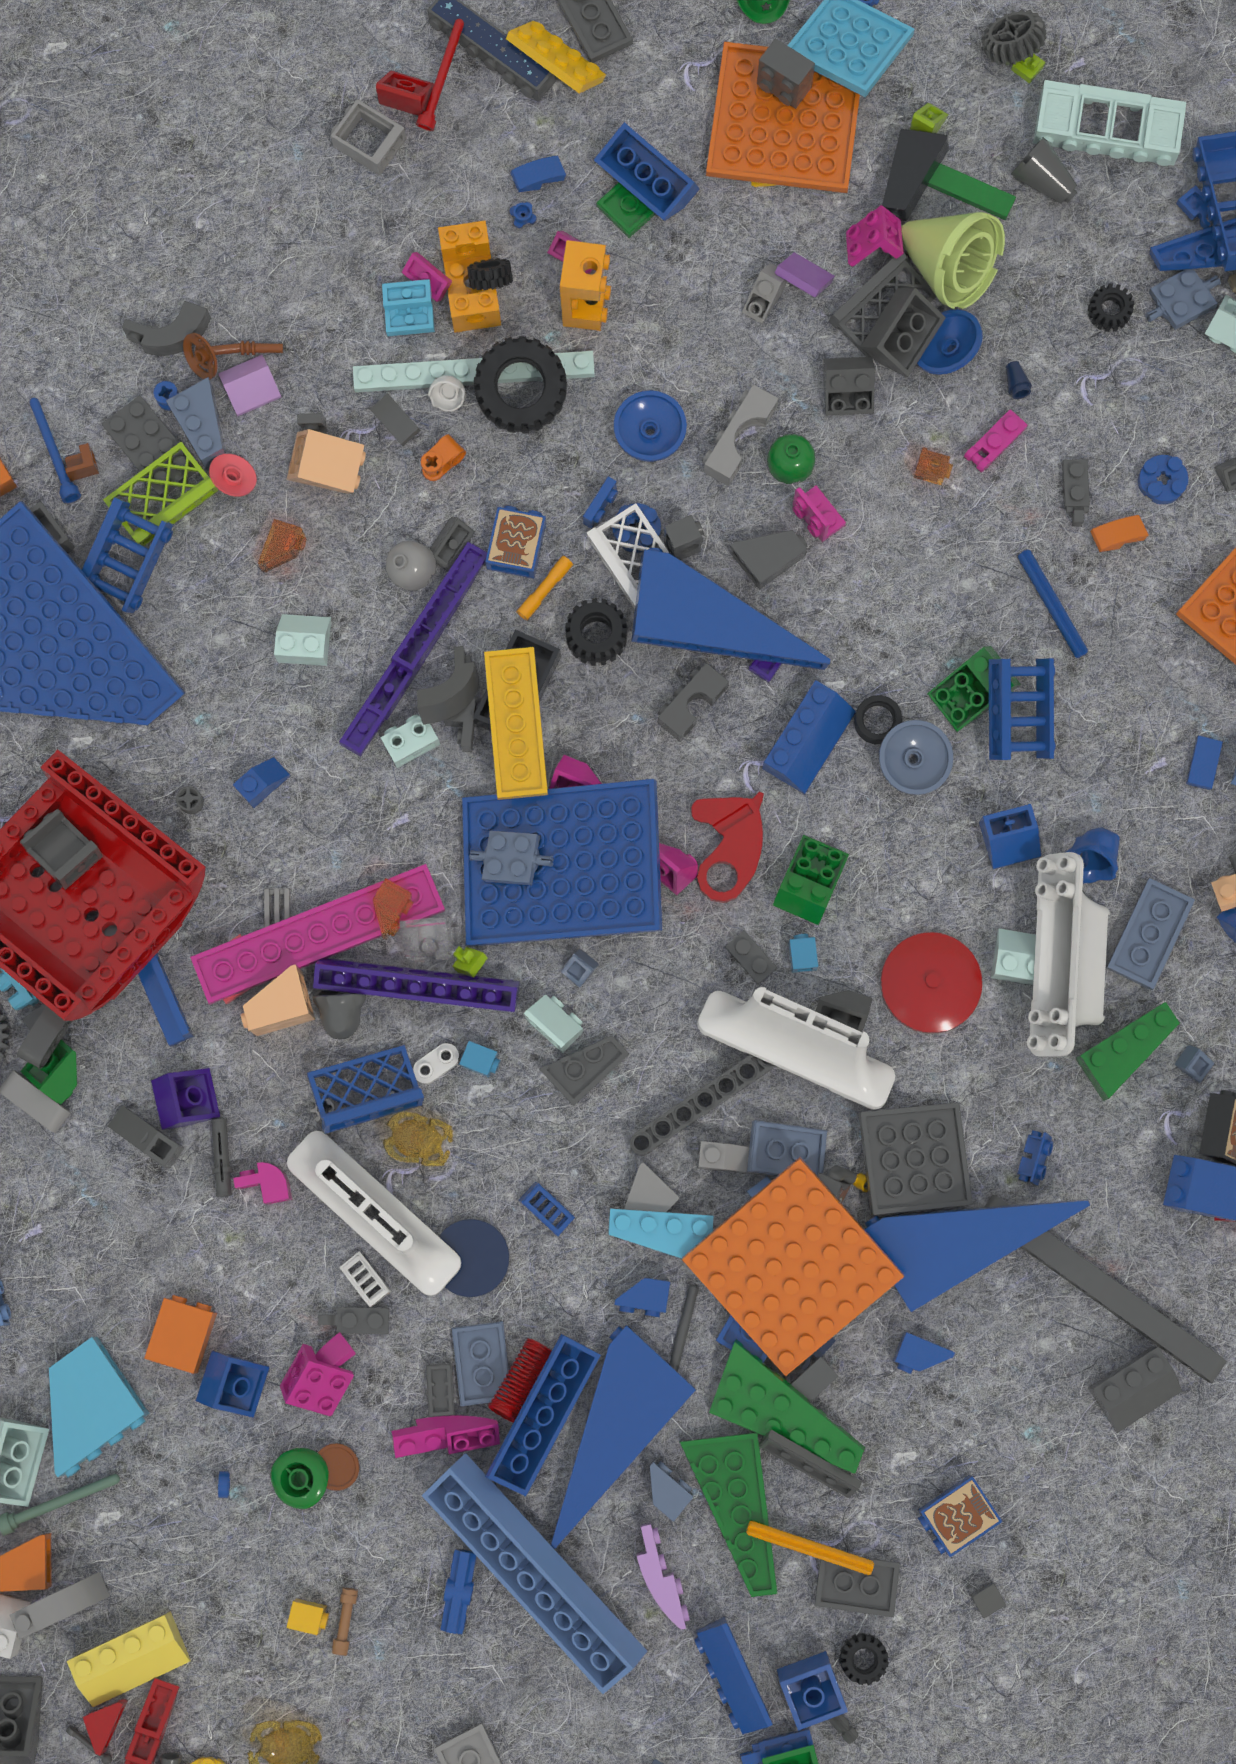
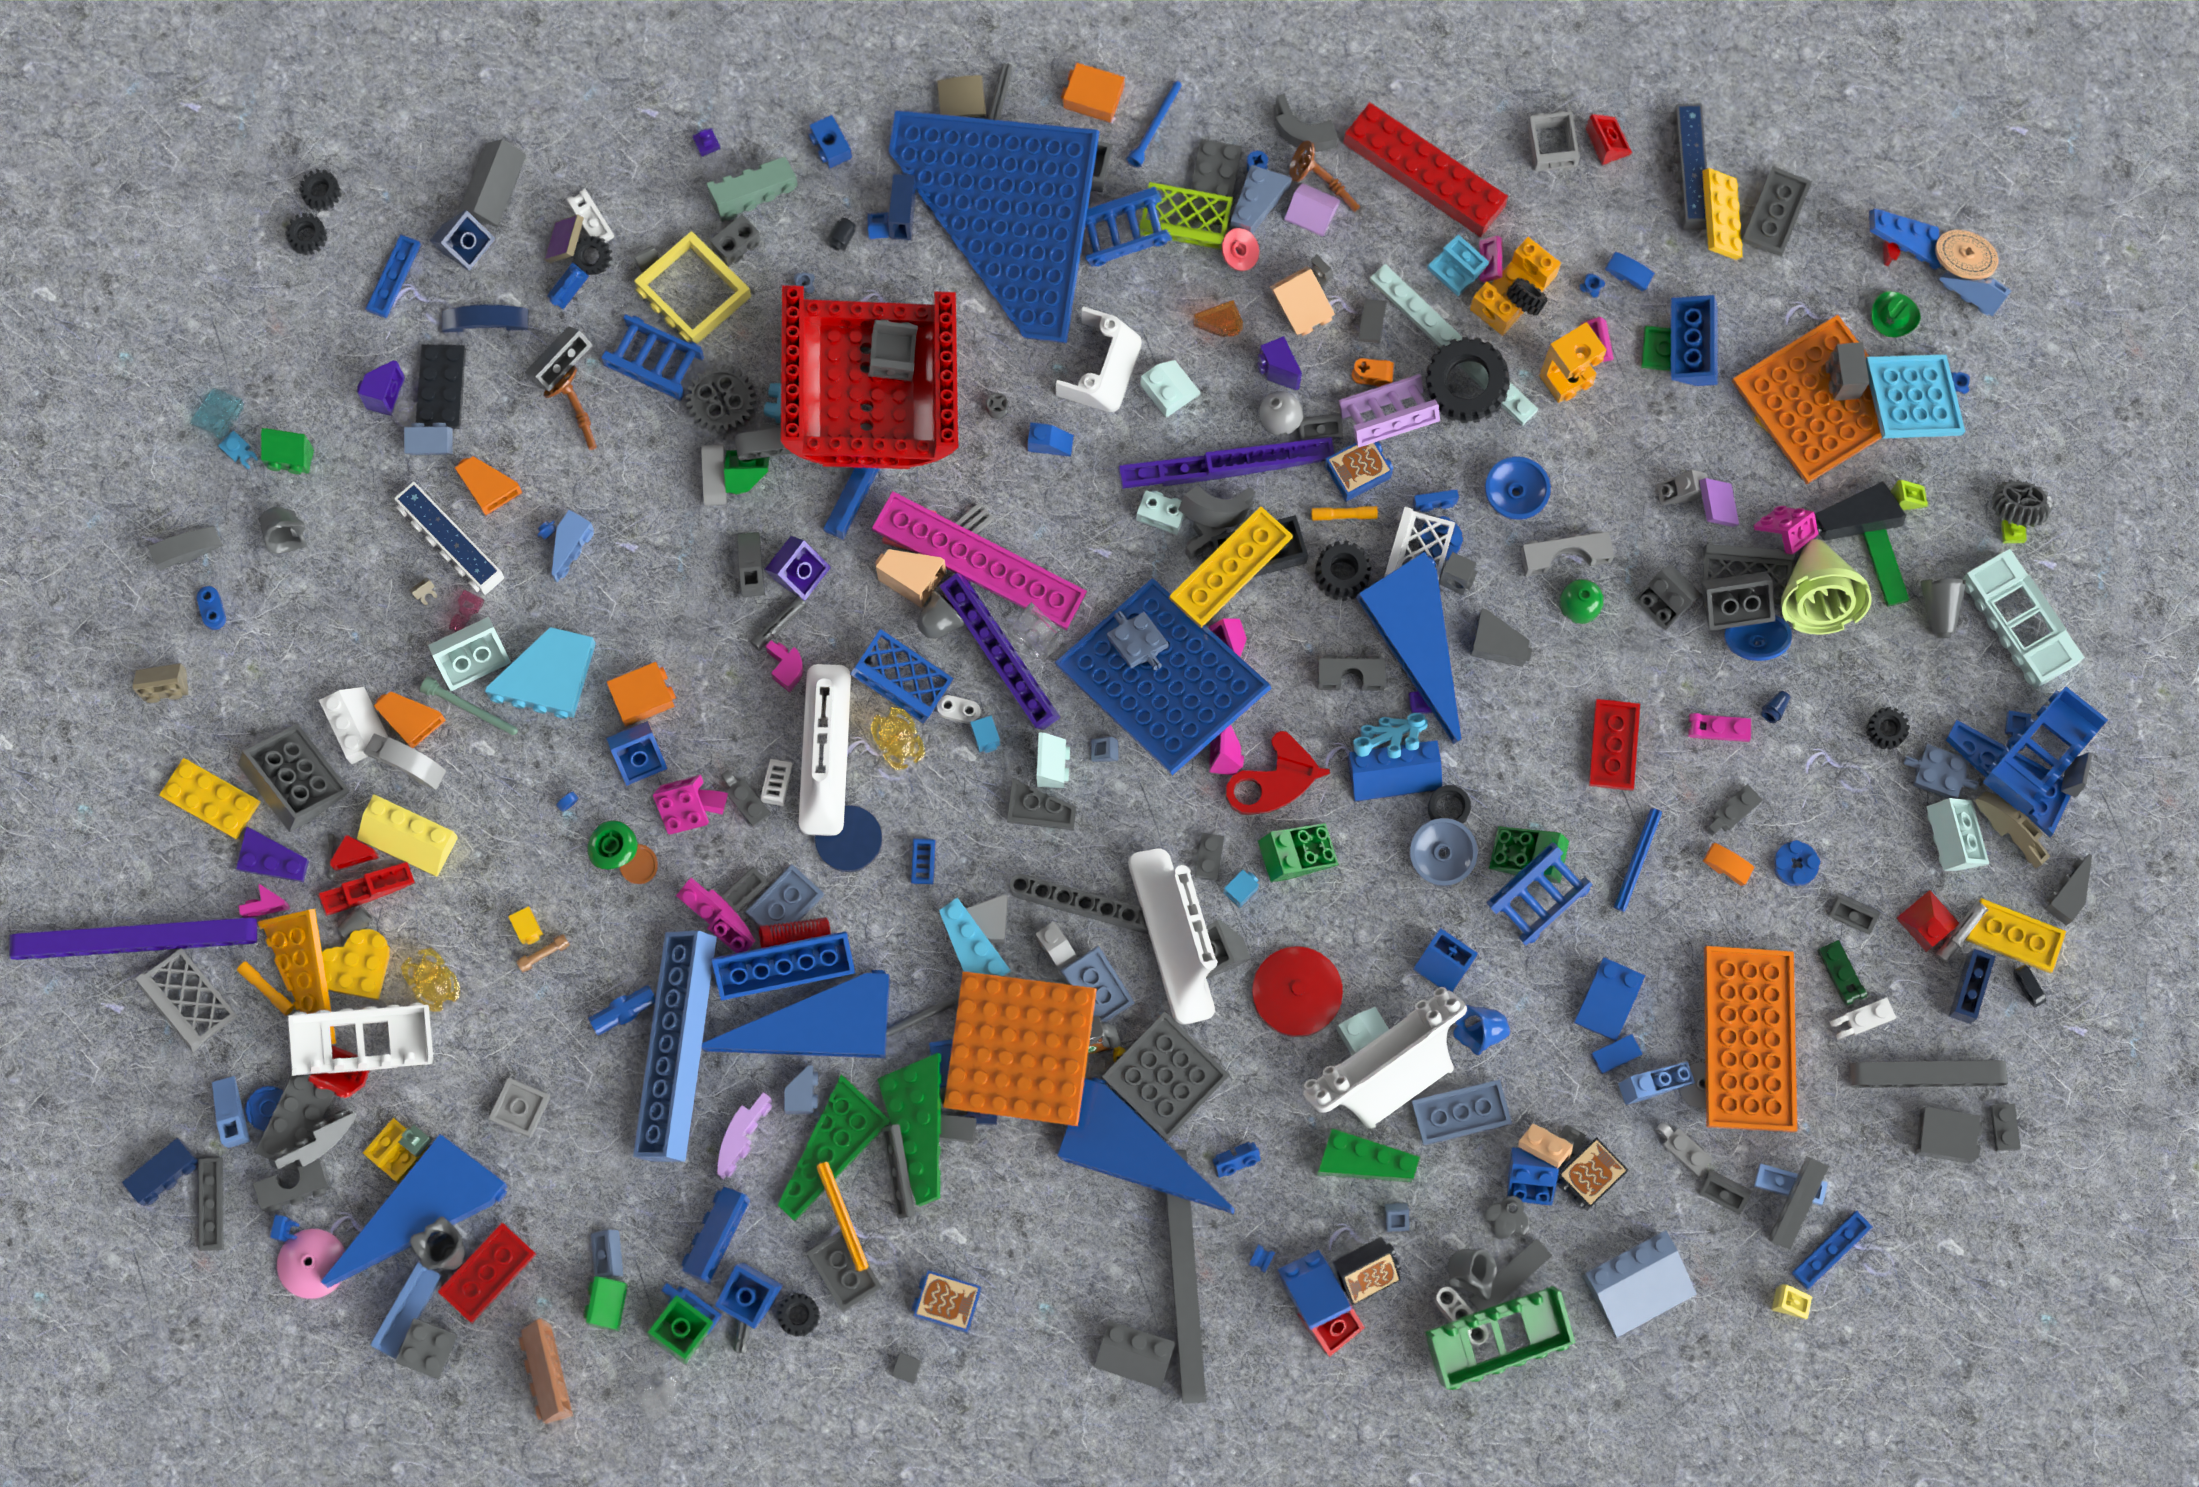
camera: 45 degrees right, 5 degrees down
dark orange panel [65,443,99,481] -> none
clear orange slope [373,878,414,940] -> none
red piece [416,19,464,131] -> none
white hair [428,375,466,412] -> none
lime tile [452,946,488,978] -> none
blue slope [614,1278,670,1317] -> none
dark pink bracket [792,486,846,542] -> none
blue slope [893,1332,955,1374] -> none
clear orange brick [913,447,953,486] -> none
none -> white windscreen [1056,306,1141,412]
none -> blue wheel [1249,1244,1275,1273]
none -> dark purple slope [1256,336,1302,390]
none -> lavender fence [1339,374,1440,447]
none -> red brick [1343,102,1508,238]
none -> medium azure plant [1353,713,1428,758]
none -> blue slope [1574,957,1646,1041]
none -> red plate [1589,699,1641,791]

